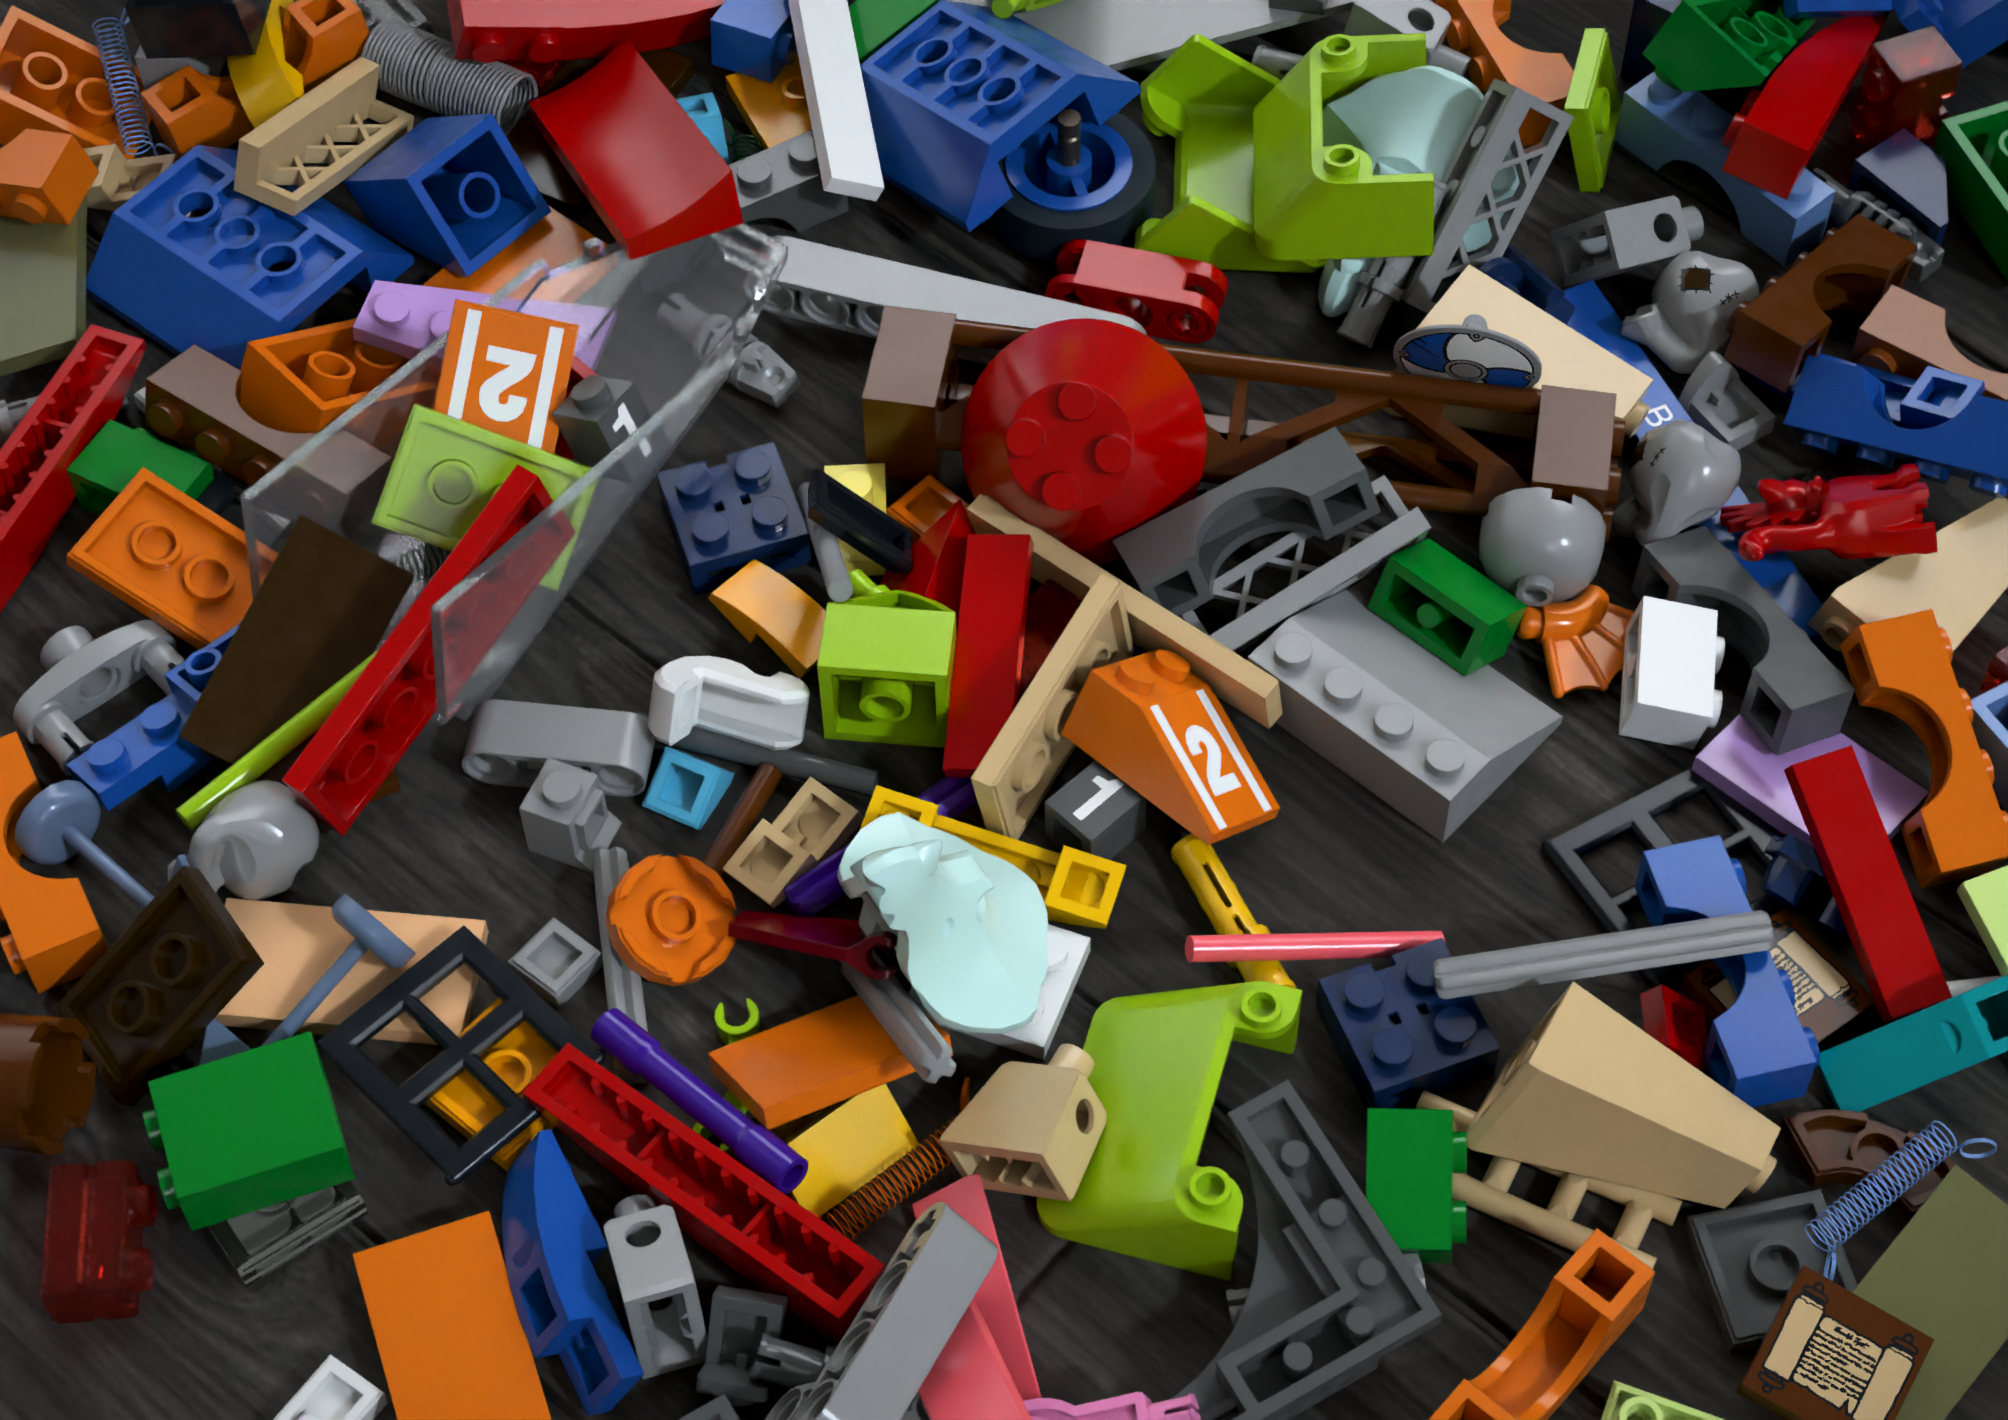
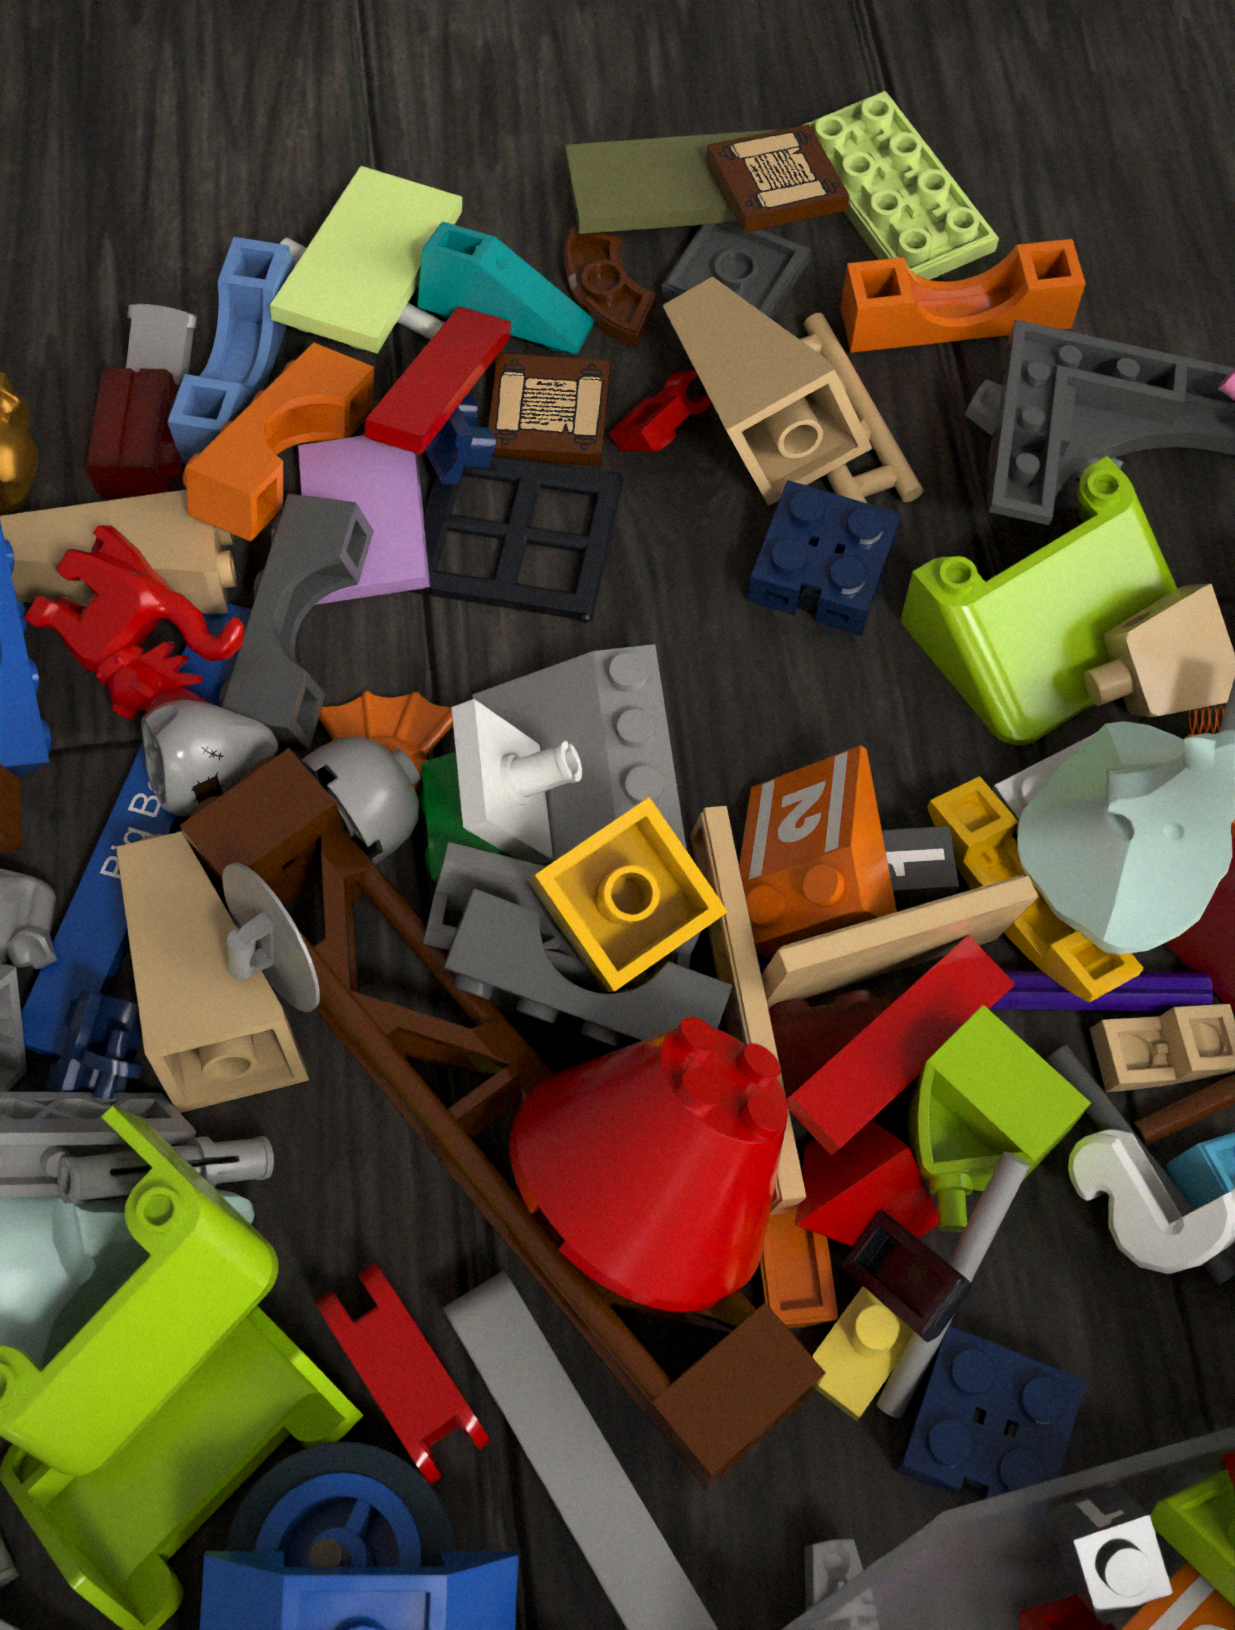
camera: 140 degrees left, 10 degrees up
light orange slope [708,559,826,679] -> none
yellow pin [1171,834,1297,988] -> none
coral bar [1185,930,1445,963] -> none
green brick [1366,1108,1467,1264] -> none
light grey axle [1432,910,1774,999] -> none
white brick [1619,596,1725,749] -> none
arch [1635,835,1820,1108] -> none
light grey tile [1678,351,1776,451] -> none
light blue piece [1805,1120,1997,1281] -> none
none -> white tile [451,699,582,865]
none -> yellow brick [527,797,728,992]

